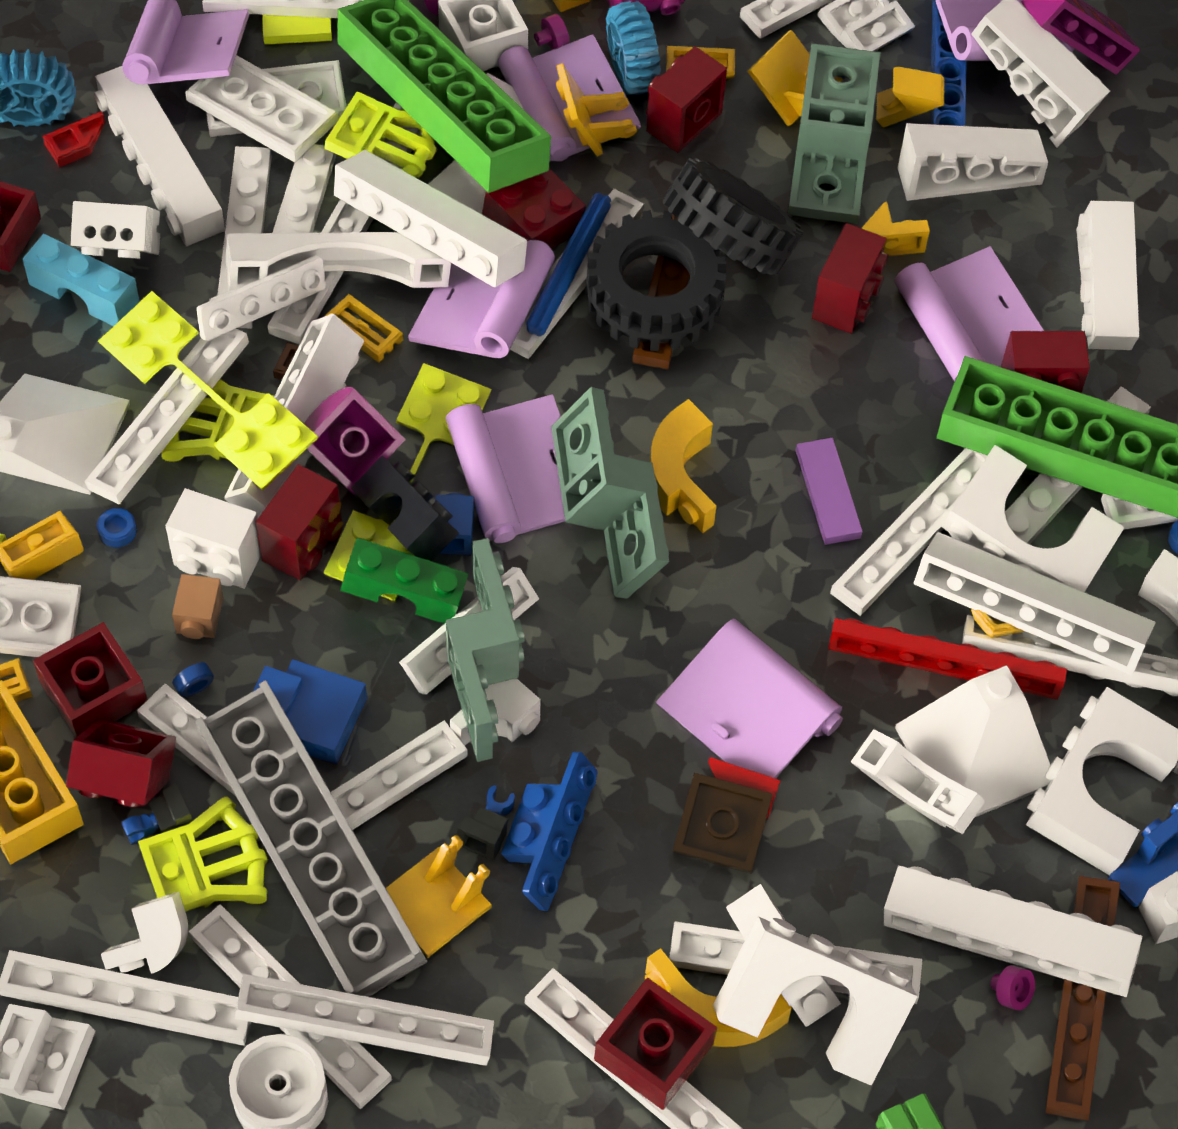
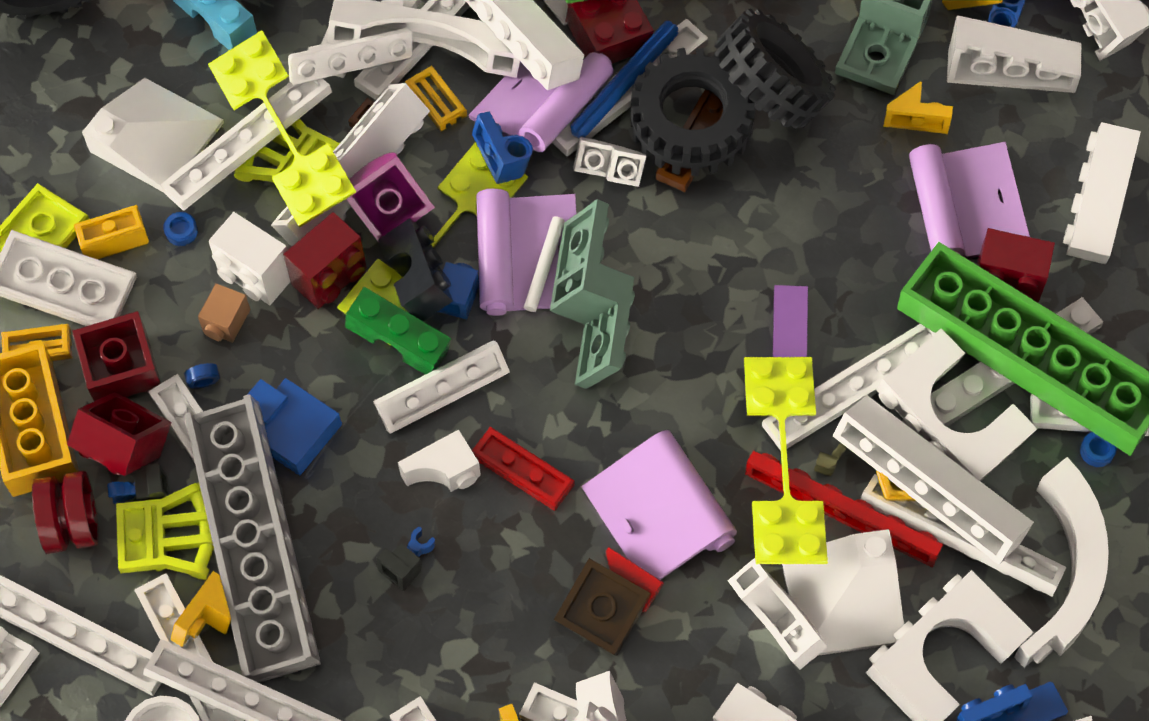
camera: 20 degrees right, 5 degrees up
white brick [101,892,188,974] -> none
white plate [331,720,467,830] -> none
yellow plate [386,835,492,958] -> none
sand green bracket [446,538,525,762] -> none
blue bracket [501,752,598,911] -> none
yellow arch [650,399,717,533] -> none
dark red brick [812,223,889,334] -> none
none -> dark red wheel [32,471,99,554]
none -> yellow slope [170,571,231,647]
none -> blue plate [472,111,533,184]
none -> red tile [472,427,575,511]
none -> white bar [523,216,565,312]
none -> white slope [573,137,646,187]
none -> neon yellow hinge [744,357,828,564]
none -> olive hand [814,443,847,476]

